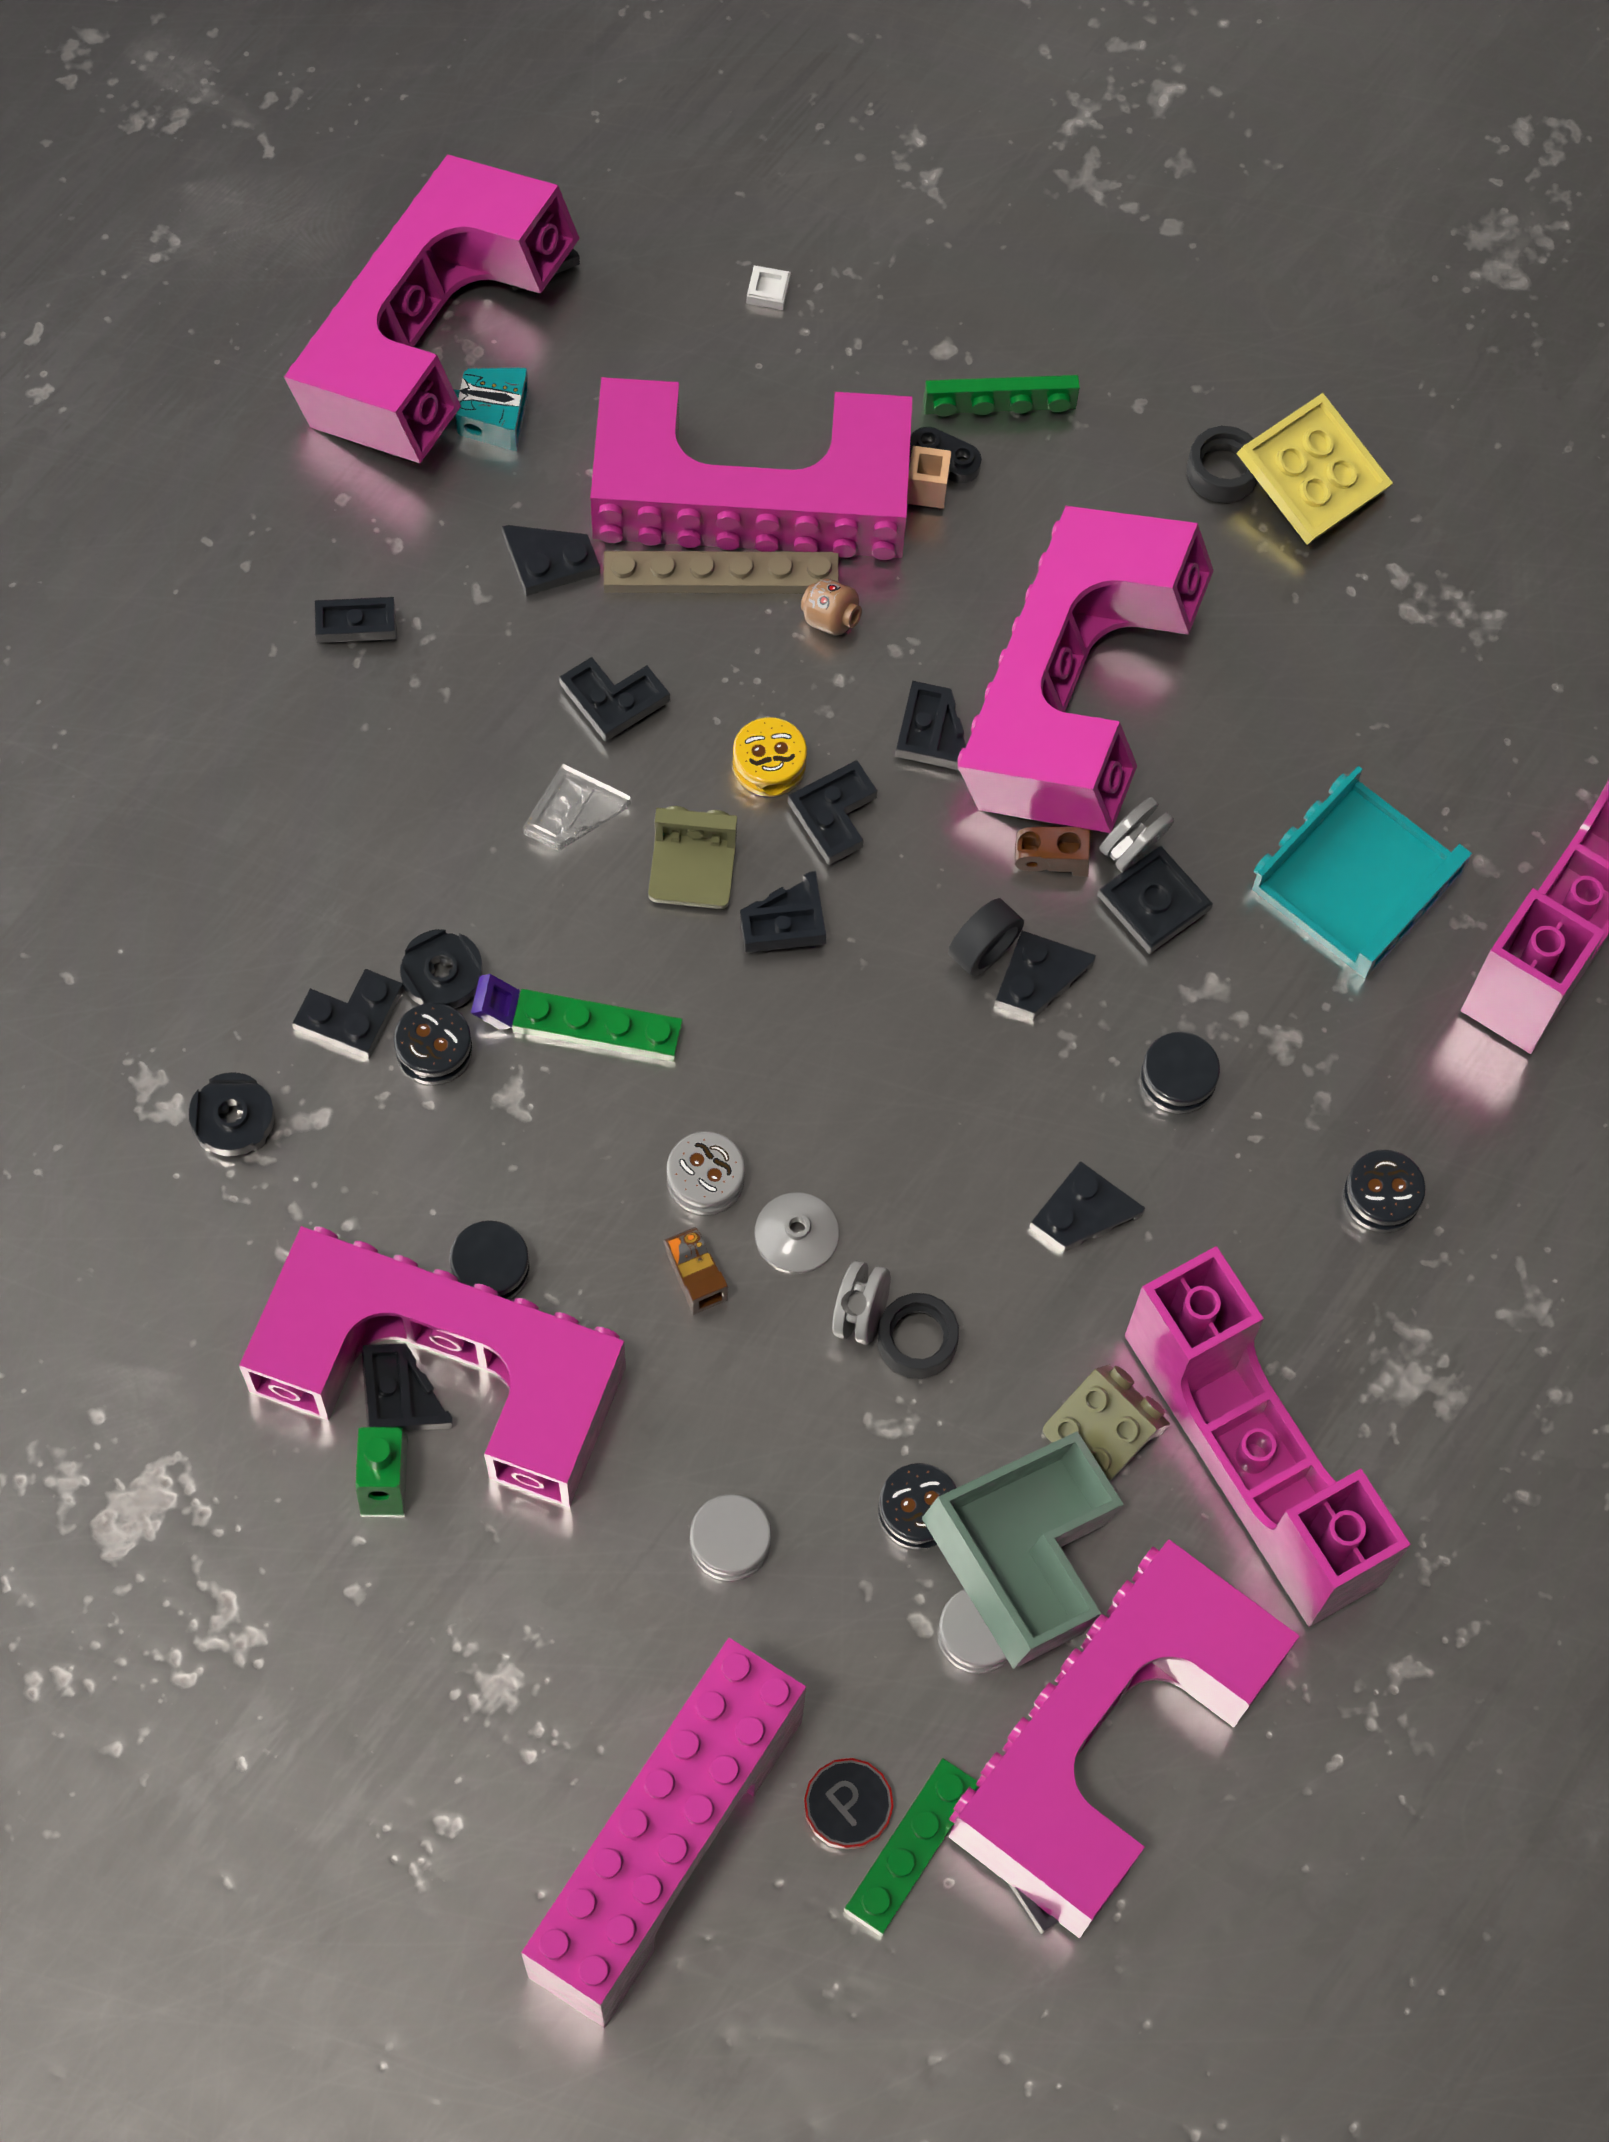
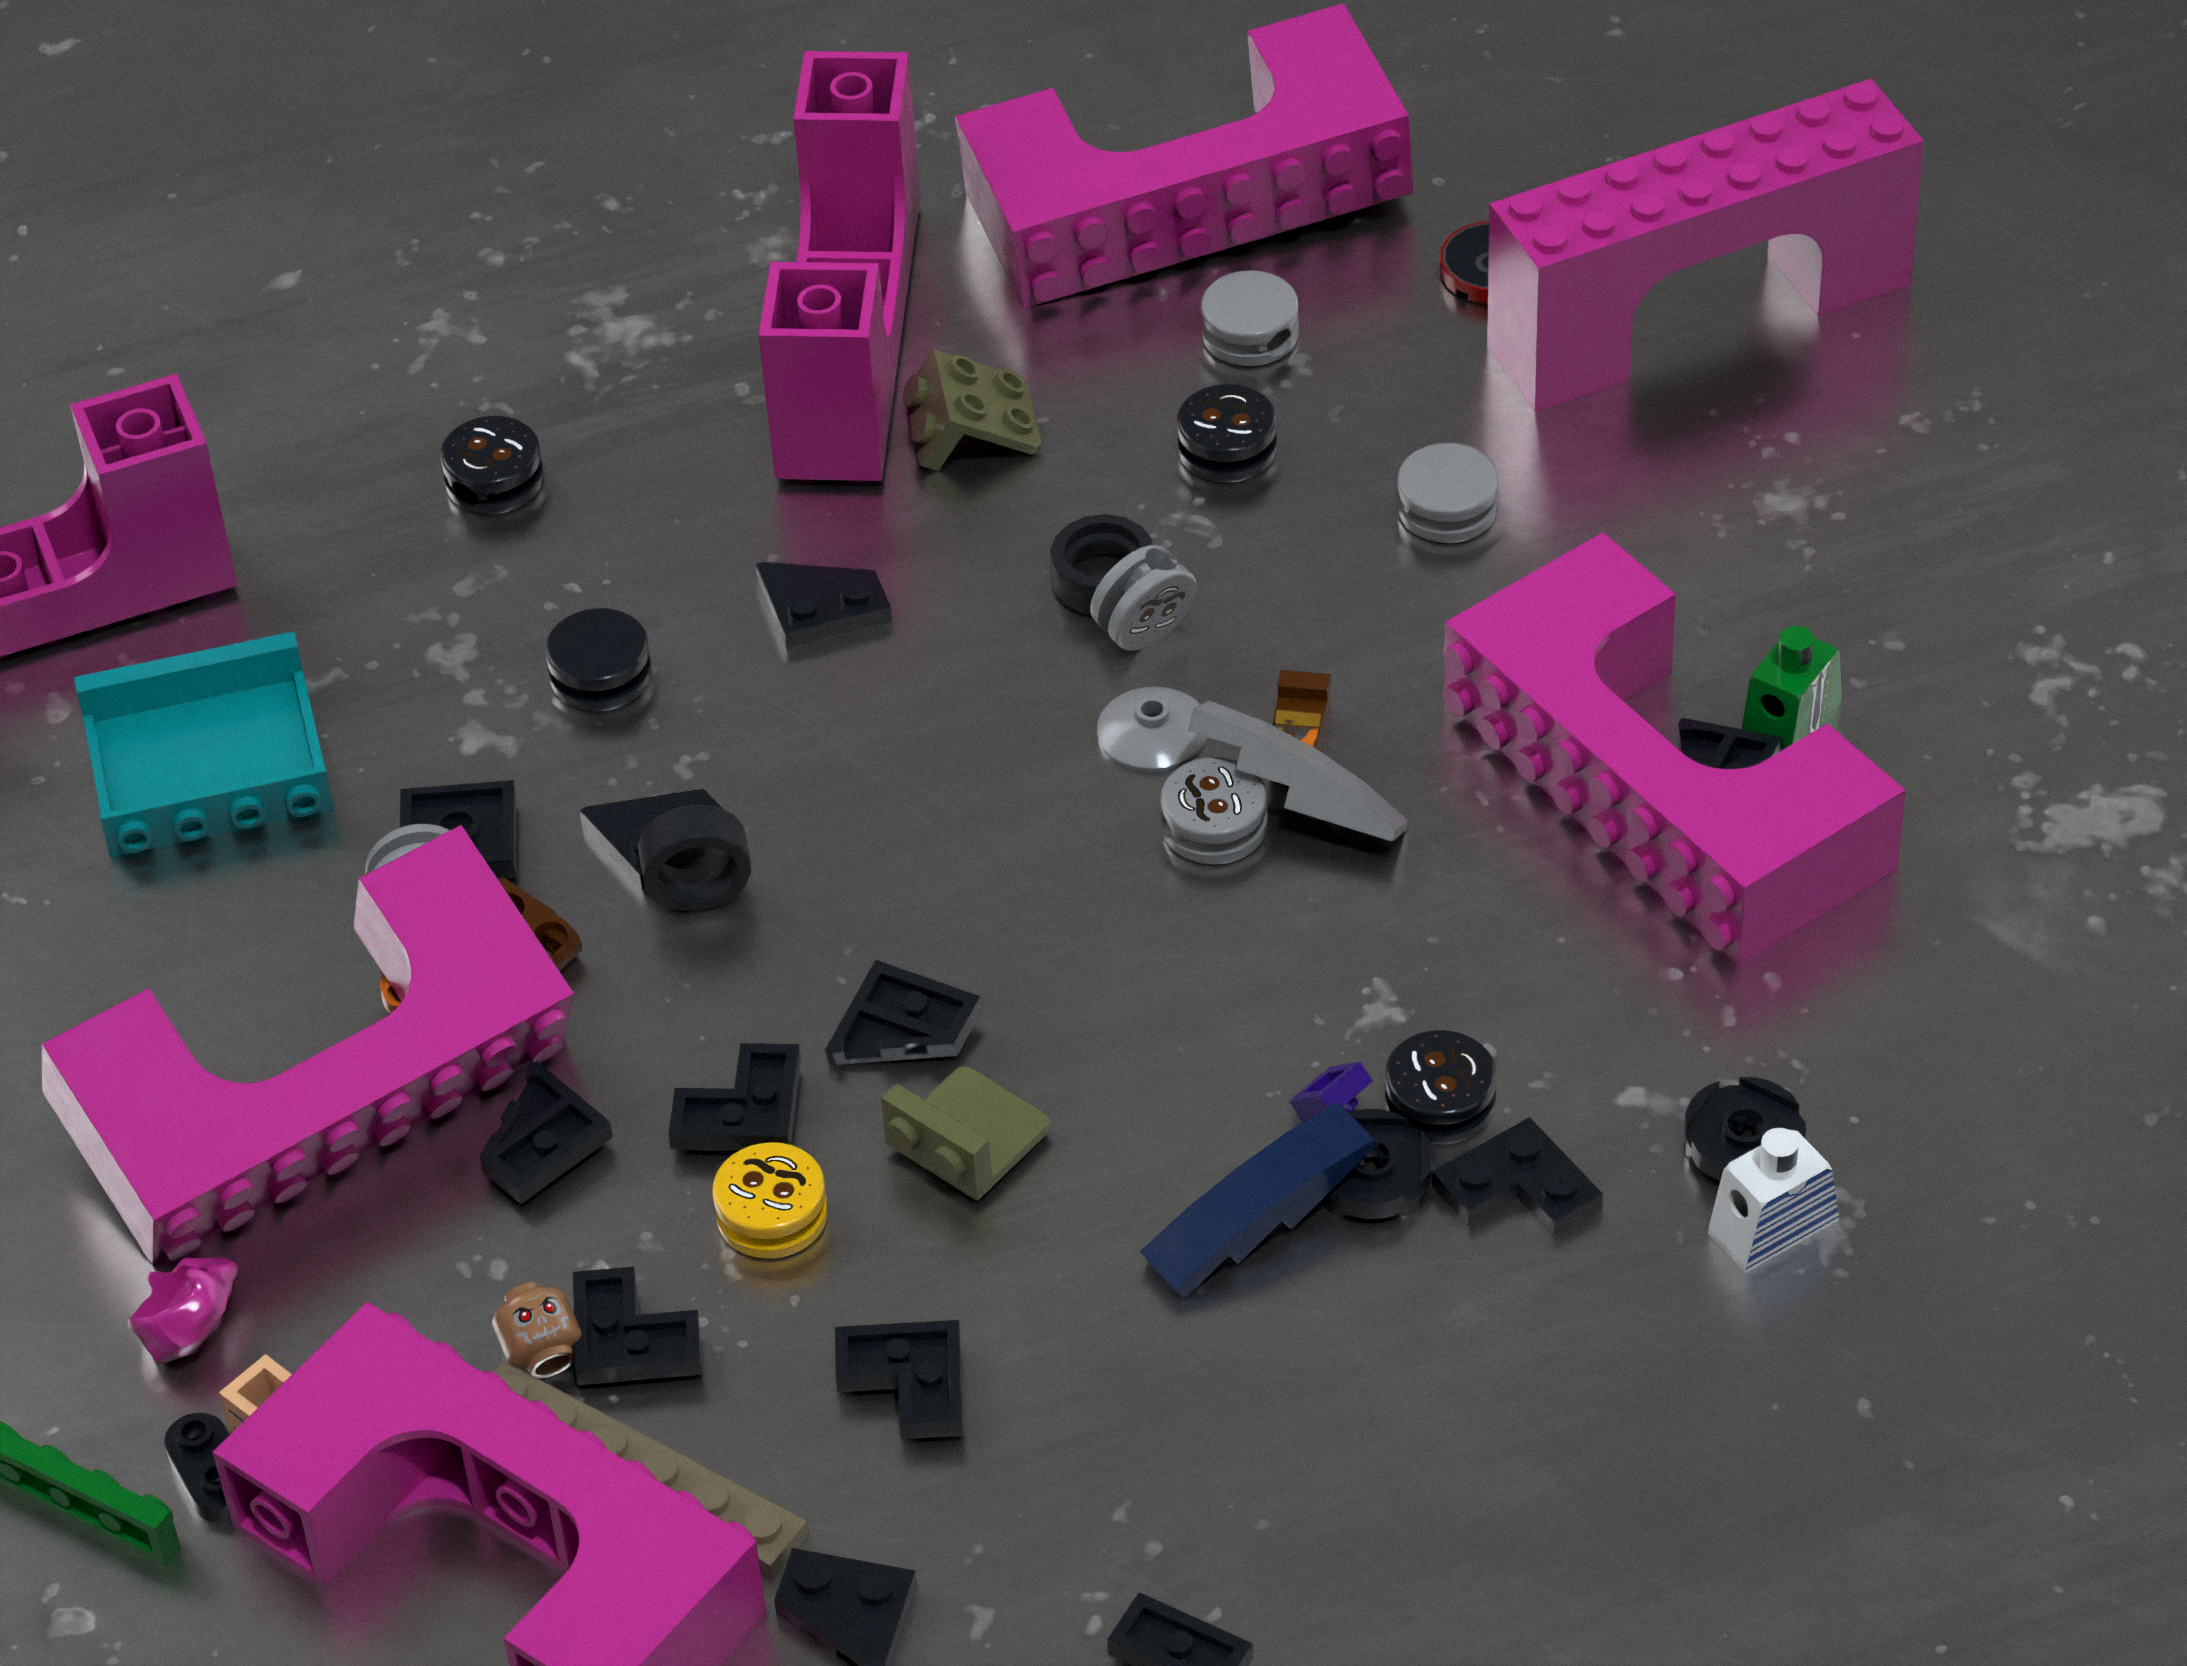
camera: 140 degrees left, 20 degrees down
black head [449,1220,530,1300] -> none
green plate [512,988,683,1062] -> none
clear wing [523,763,631,851] -> none
green plate [844,1758,978,1937] -> none
sand green piece [922,1431,1124,1669] -> none
none -> dark pink hair [128,1257,238,1364]
none -> black plate [573,1266,702,1385]
none -> dark blue slope [1140,1102,1378,1298]
none -> light grey slope [1188,700,1409,842]
none -> white torso [1708,1128,1839,1274]

